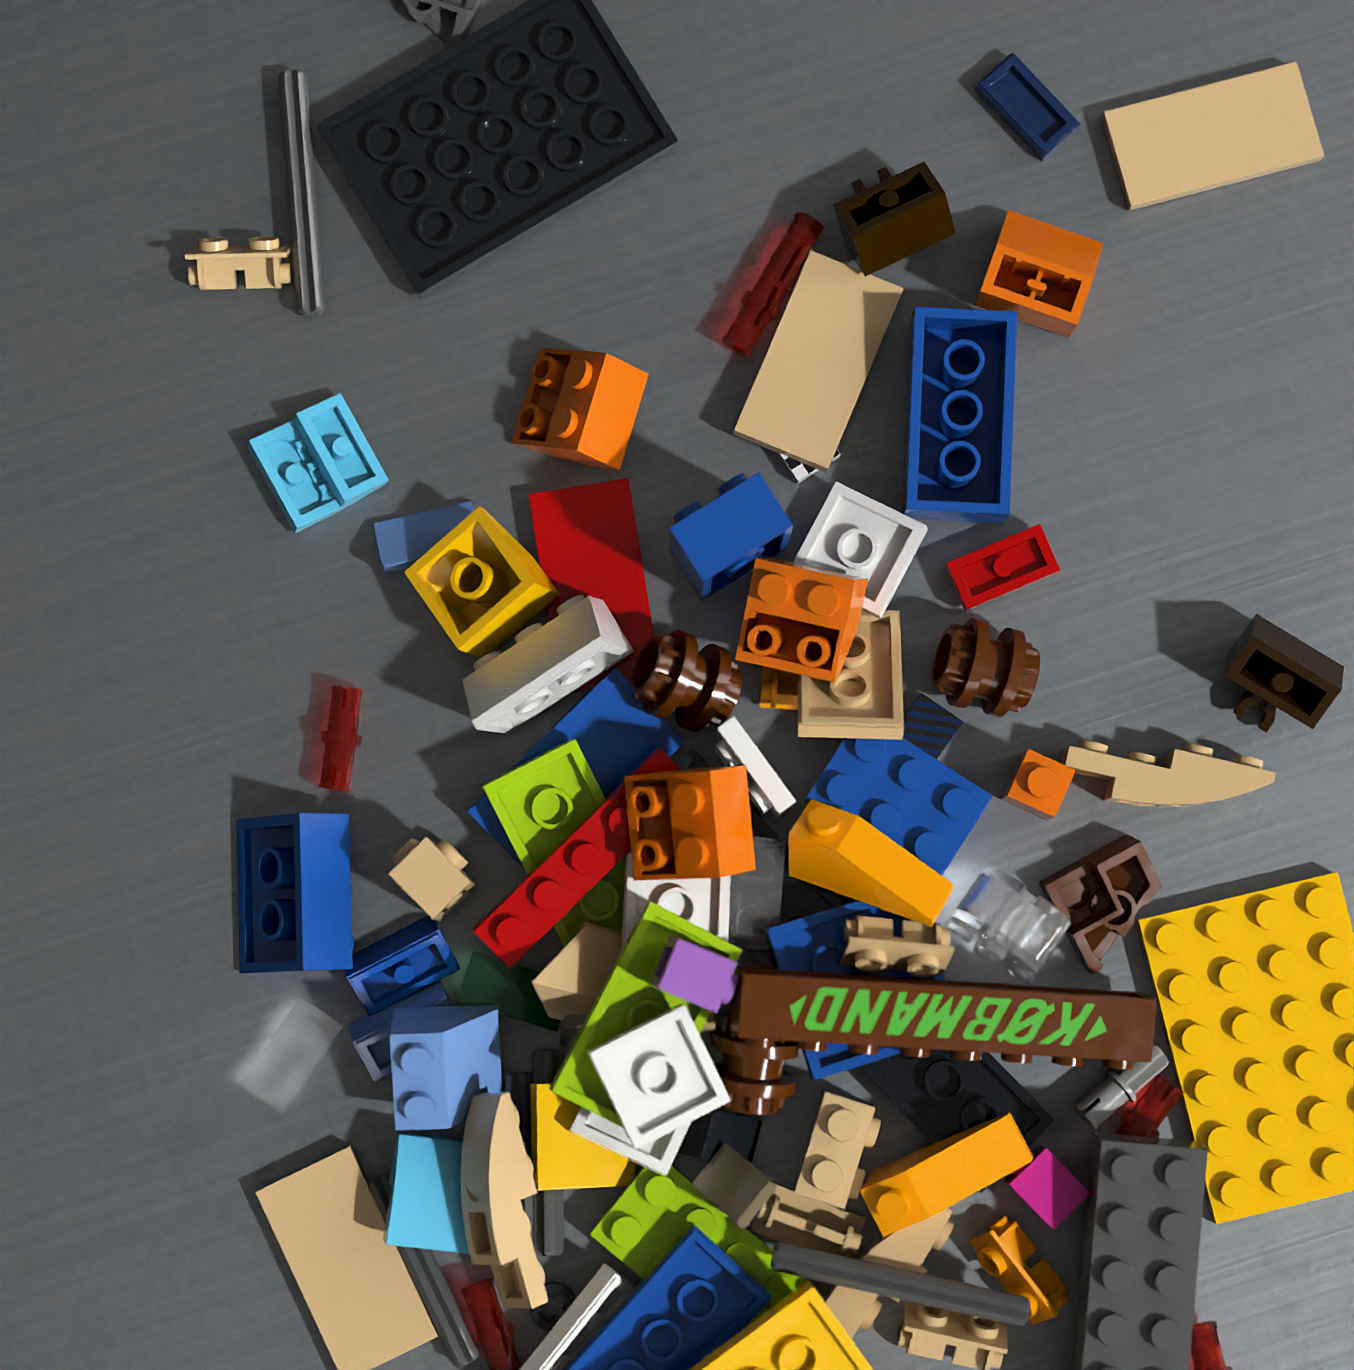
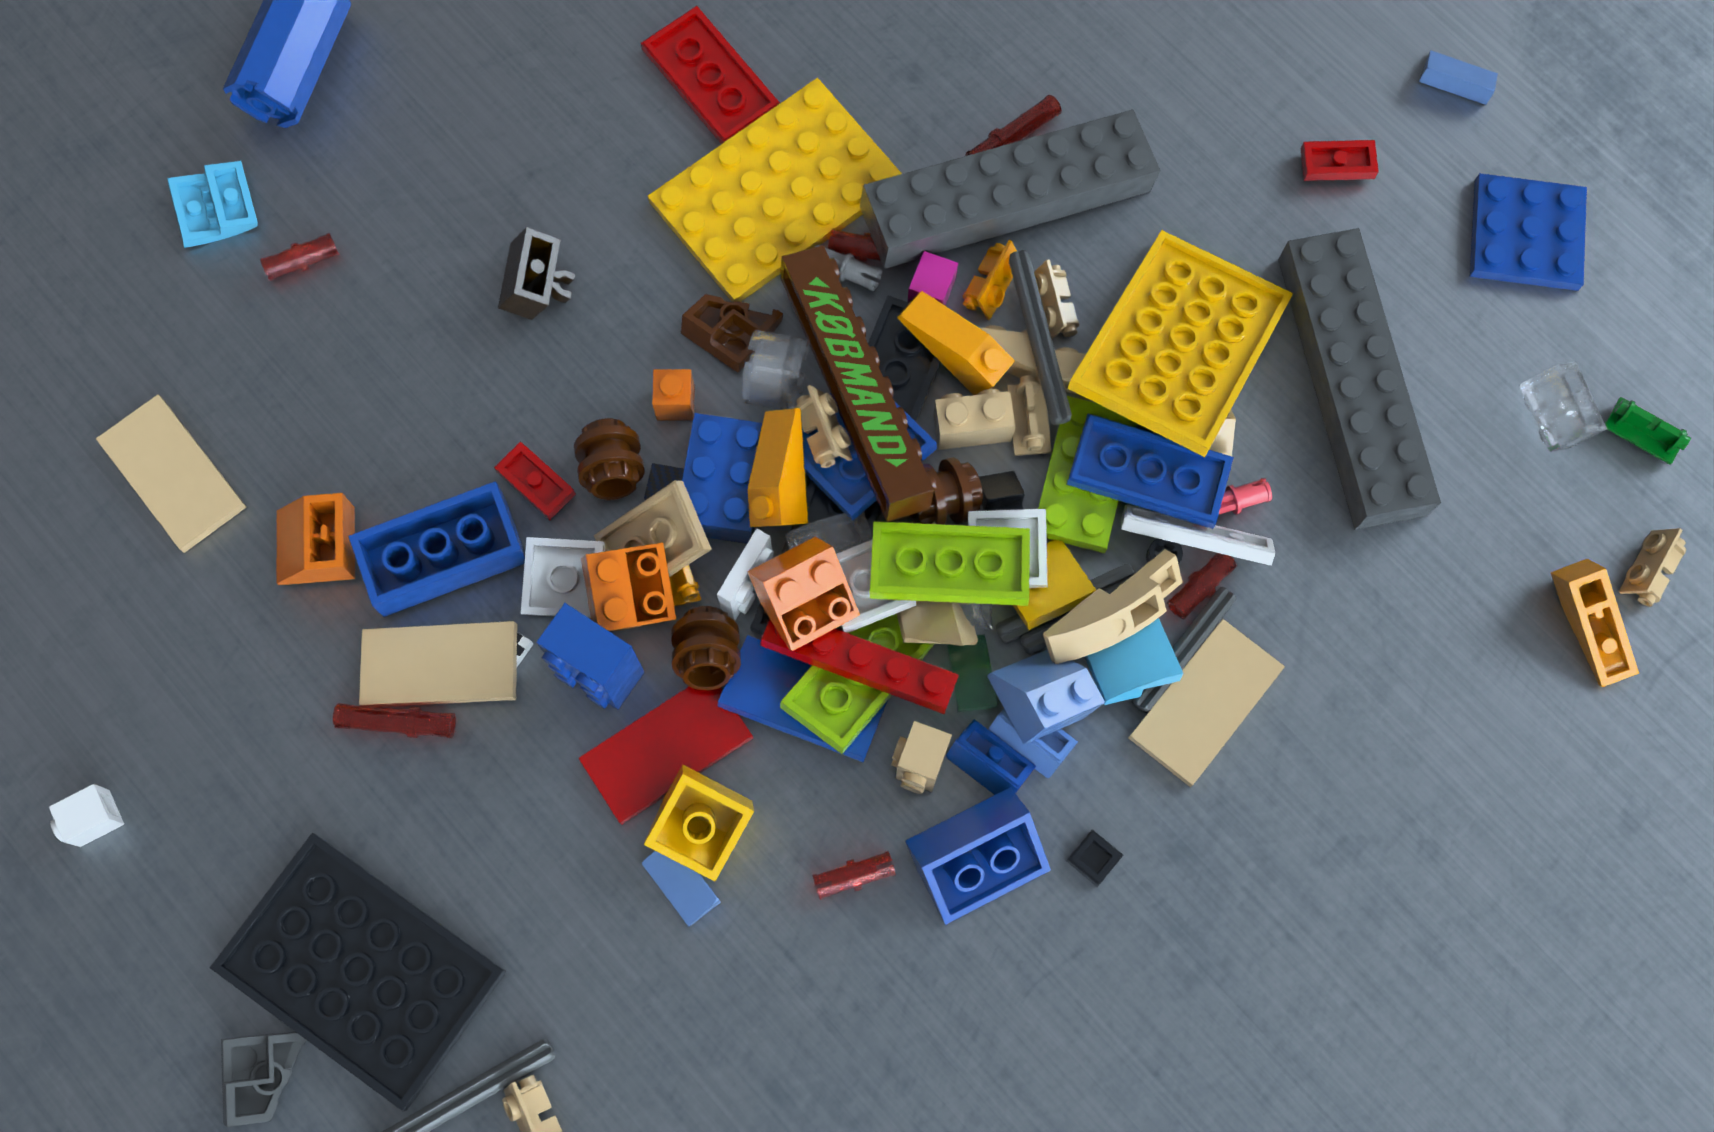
camera: 115 degrees left, 10 degrees down
clear slope [239,997,343,1116] -> none
medium azure slope [246,393,389,534] -> none
white slope [462,595,634,734] -> none
orange slope [511,348,649,470] -> none
white plate [586,1003,731,1149] -> none
medium lavender brick [649,936,738,1013] -> none
dark tan slope [692,1143,777,1229] -> none
dark brown brick [833,161,956,277] -> none
dark blue tile [974,52,1081,161] -> none
tan slope [1060,740,1276,808] -> none
none -> black tile [1067,829,1123,887]

